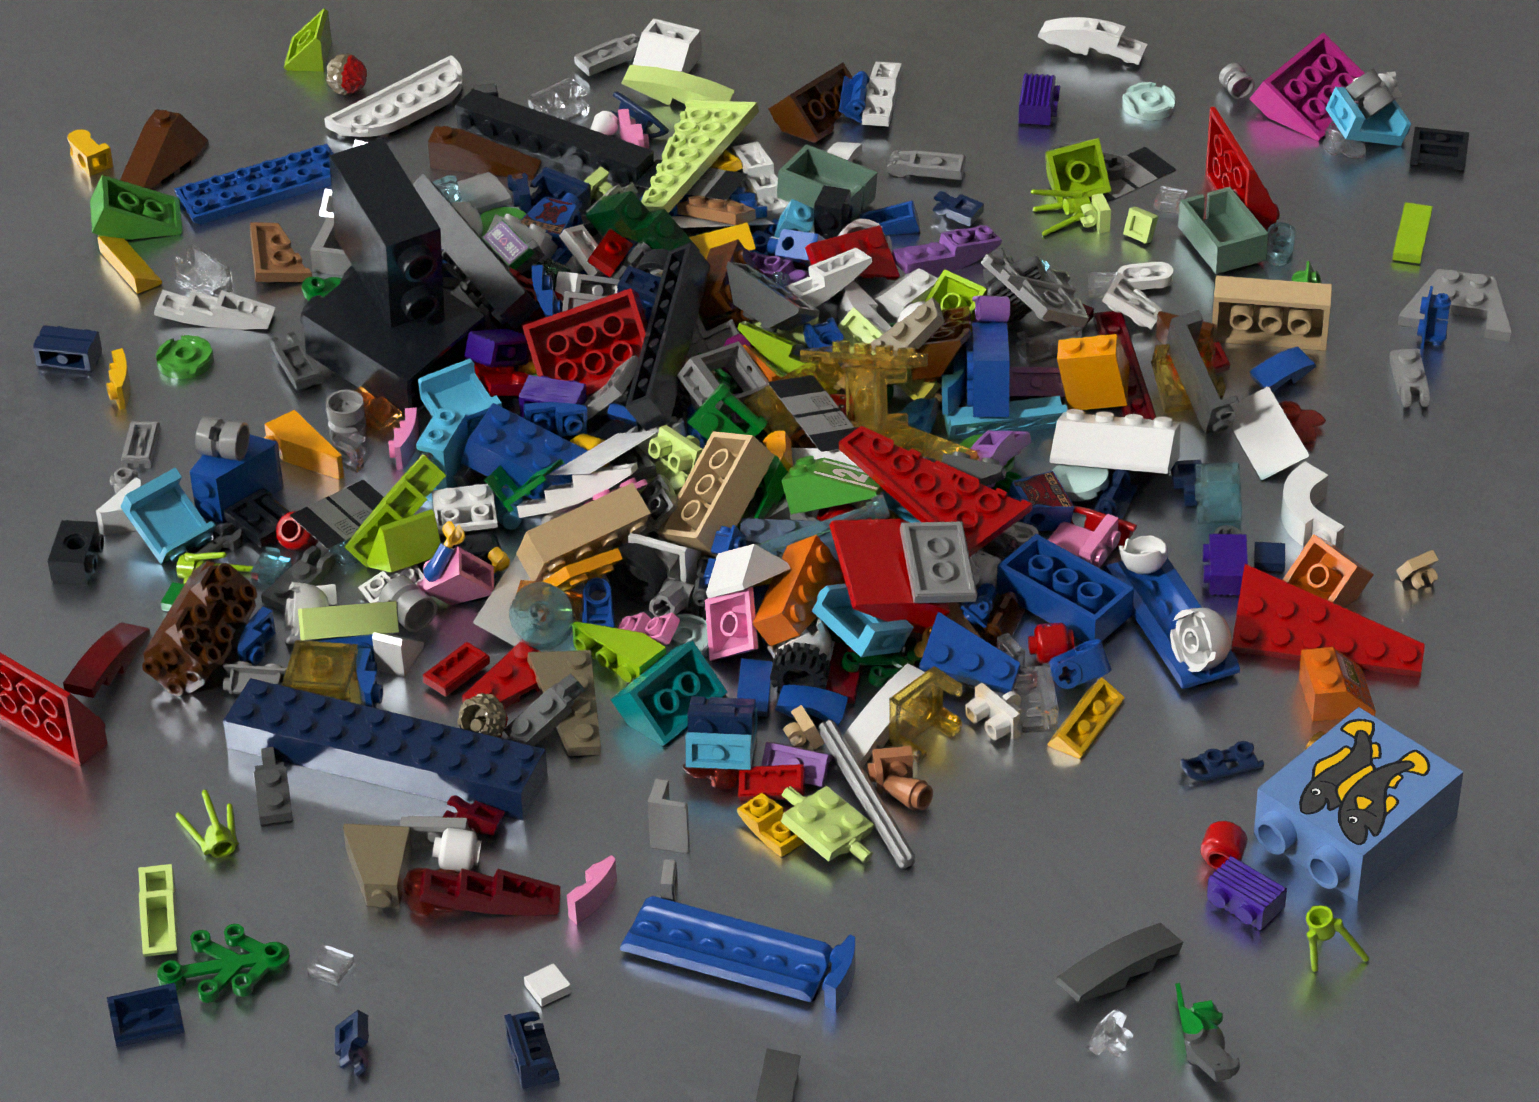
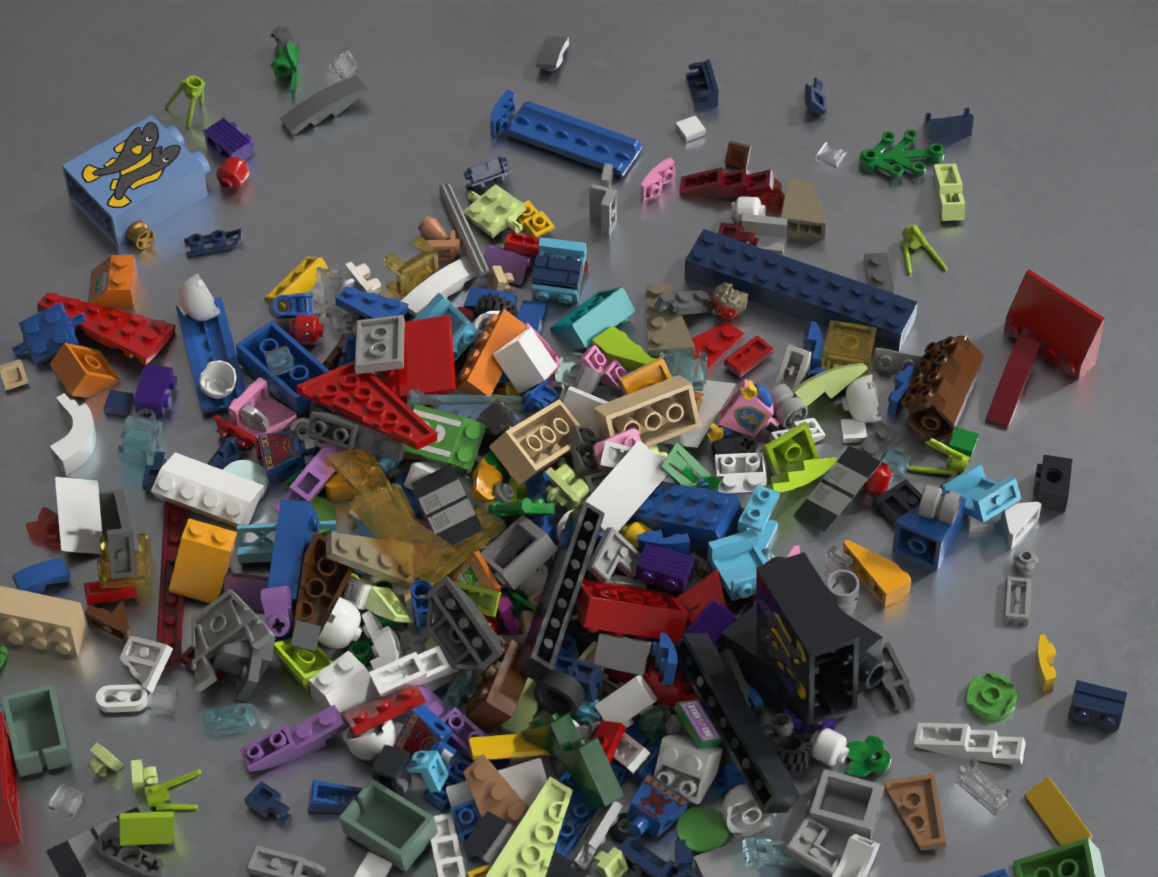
camera: 175 degrees left, 10 degrees up
none -> blue plate [12,302,87,365]
none -> light grey tile [242,404,270,431]
none -> clear light blue tile [264,346,294,377]
none -> dark grey tile [290,620,321,652]
none -> hinge [464,157,513,190]
none -> clear smoke slope [479,399,519,437]
none -> reddish brown tile [724,141,752,169]

